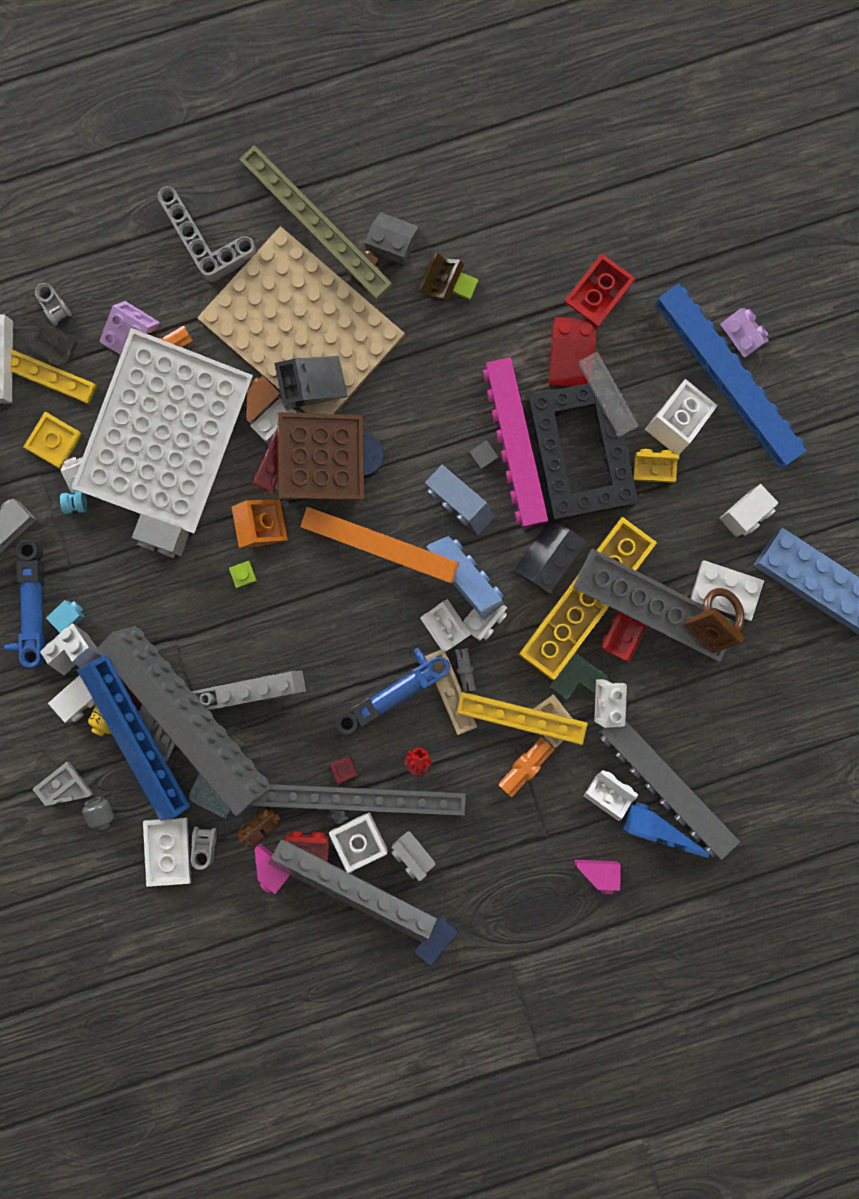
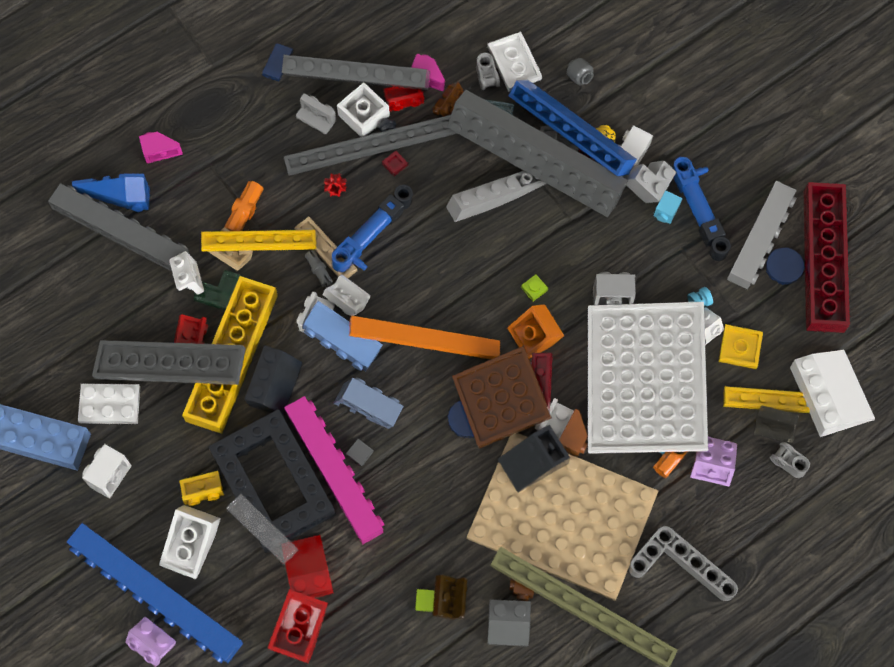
camera: 160 degrees right, 15 degrees down
light grey wing [33,762,94,806] -> none
white bracket [584,770,638,821] -> none
reddish brown tile [684,588,745,653] -> none

